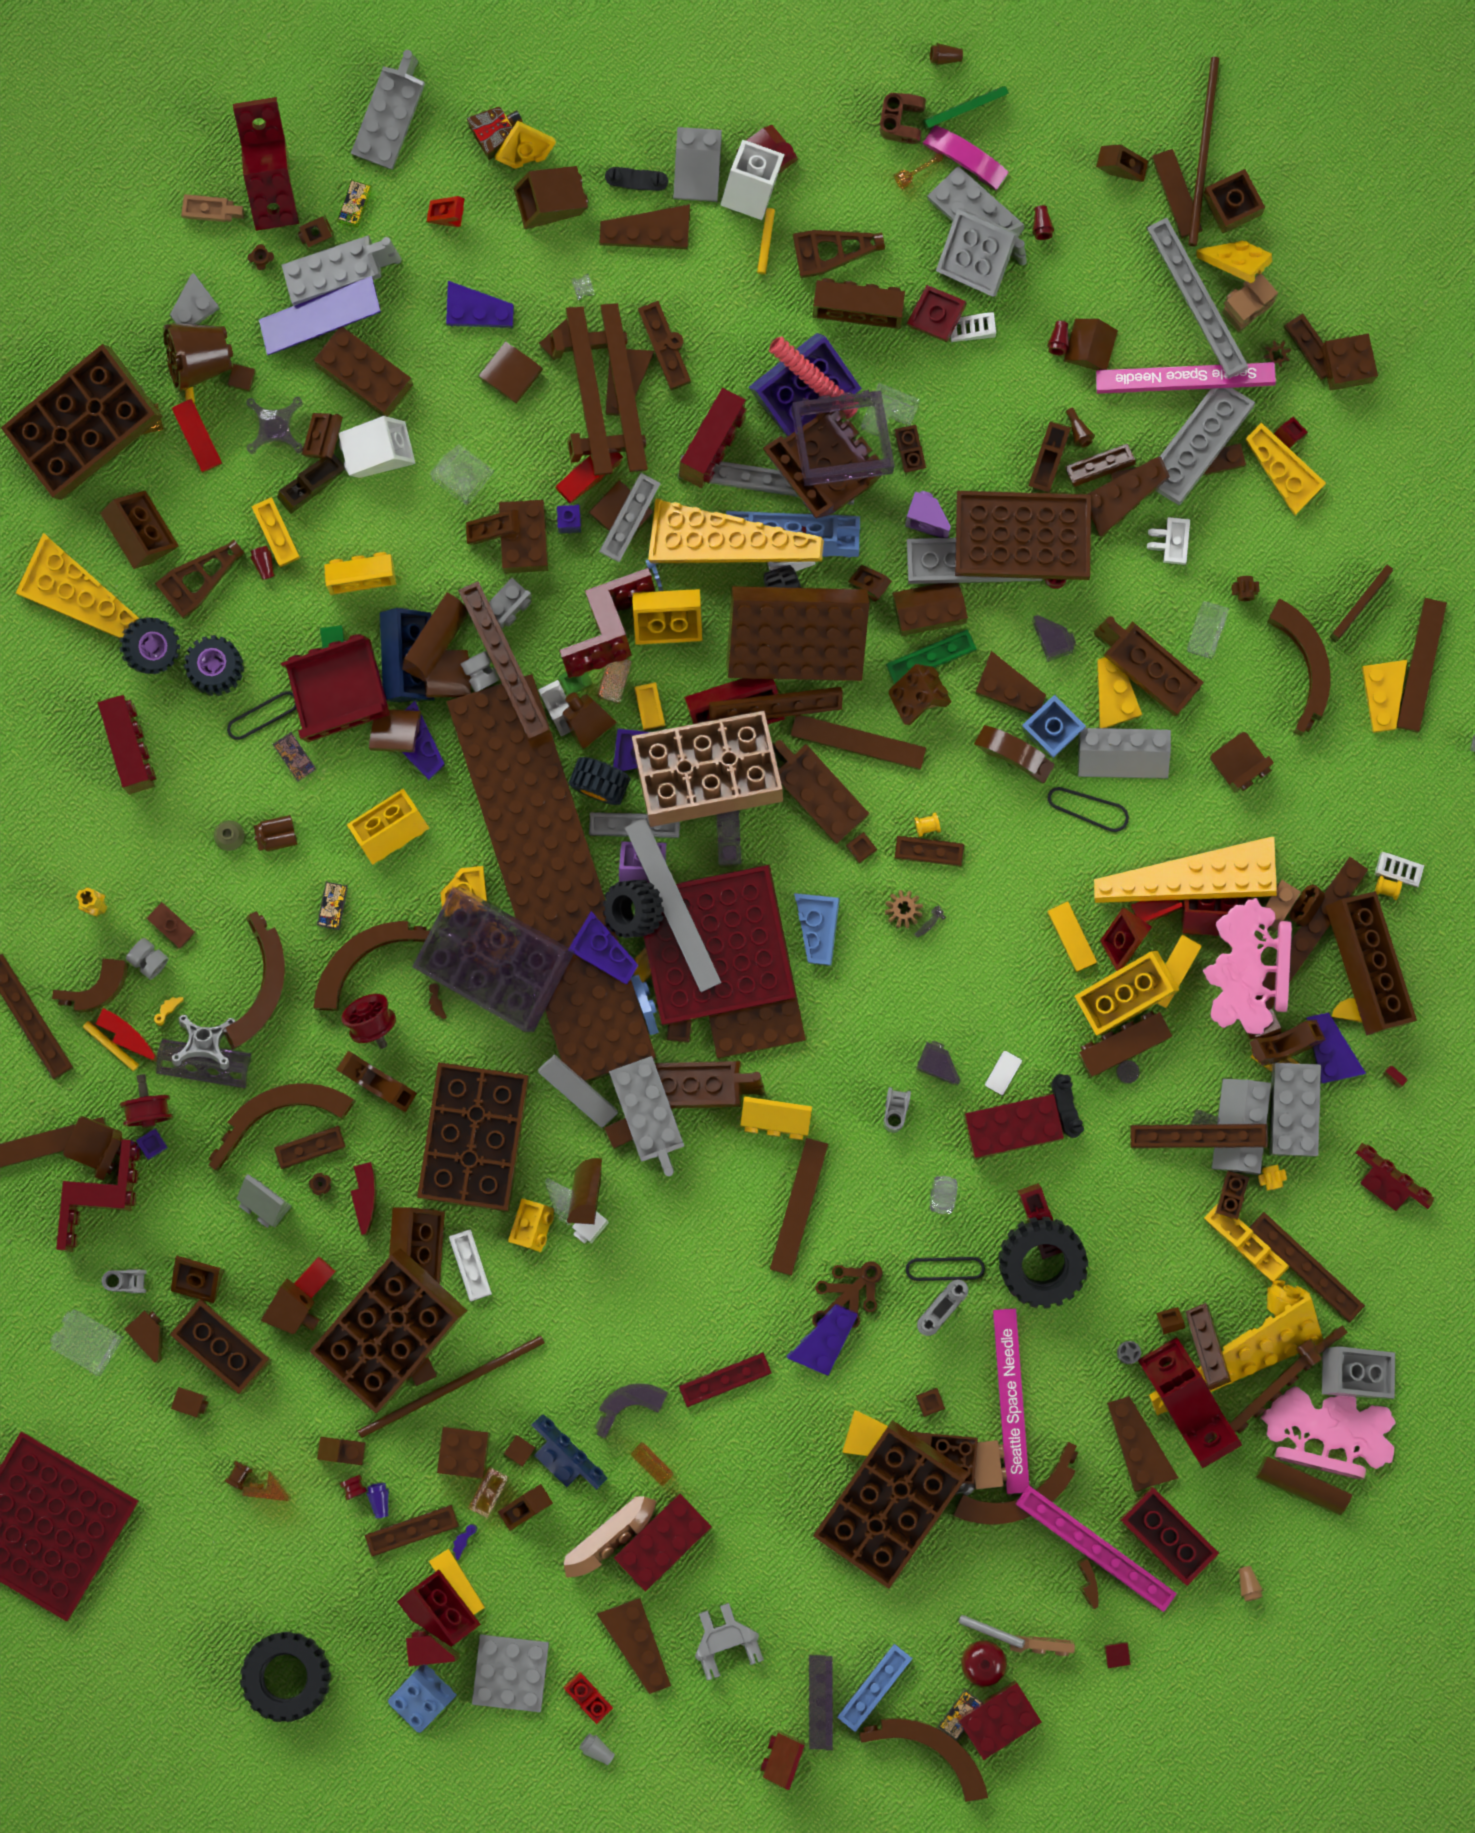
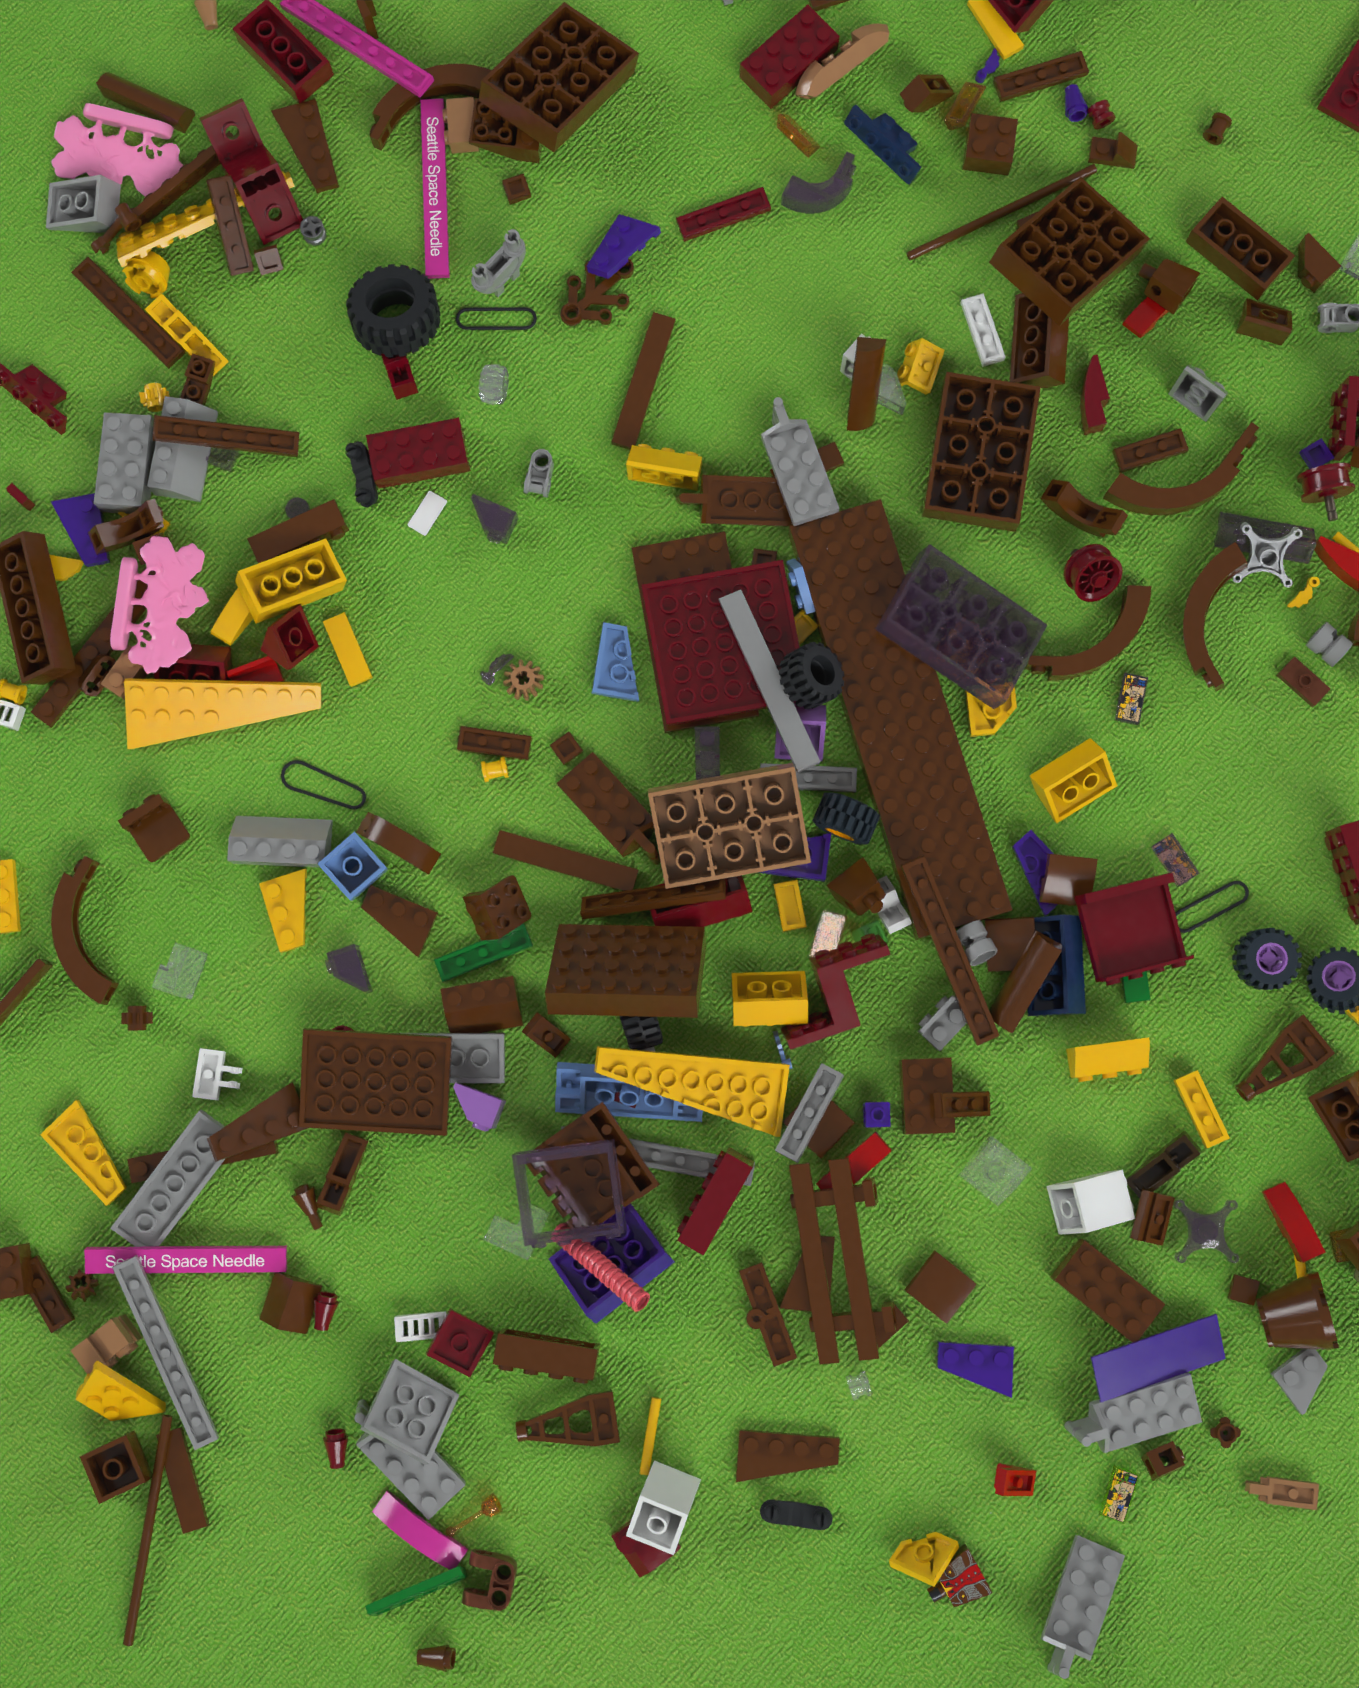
camera: 175 degrees left, 0 degrees up
reddish brown brick [171,1387,209,1418] -> none
olive cone [214,820,245,851] -> none
dark red bracket [233,97,299,231] -> none
clear orange slope [242,1471,291,1501] -> none
dark red cone [250,546,275,580] -> none
reddish brown piece [254,815,298,851] -> none
reddish brown plate [309,1173,331,1195] -> none
reddish brown piece [429,983,447,1019] -> none
reddish brown tile [504,1435,536,1467] -> none
reddish brown slope [514,166,588,229] -> none
light grey tile [538,1054,618,1128] -> none
dark purple wing [568,911,638,985] -> none
light grey slope [673,127,722,202] -> none
yellow torso [842,1410,888,1456] -> none
reddish brown slope [894,424,926,473] -> none
reddish brown tile [1065,444,1136,487] -> none
reddish brown hinge [1094,616,1204,716] -> none
reddish brown slope [1096,144,1148,182] -> none
dark red slope [1274,417,1308,449] -> none

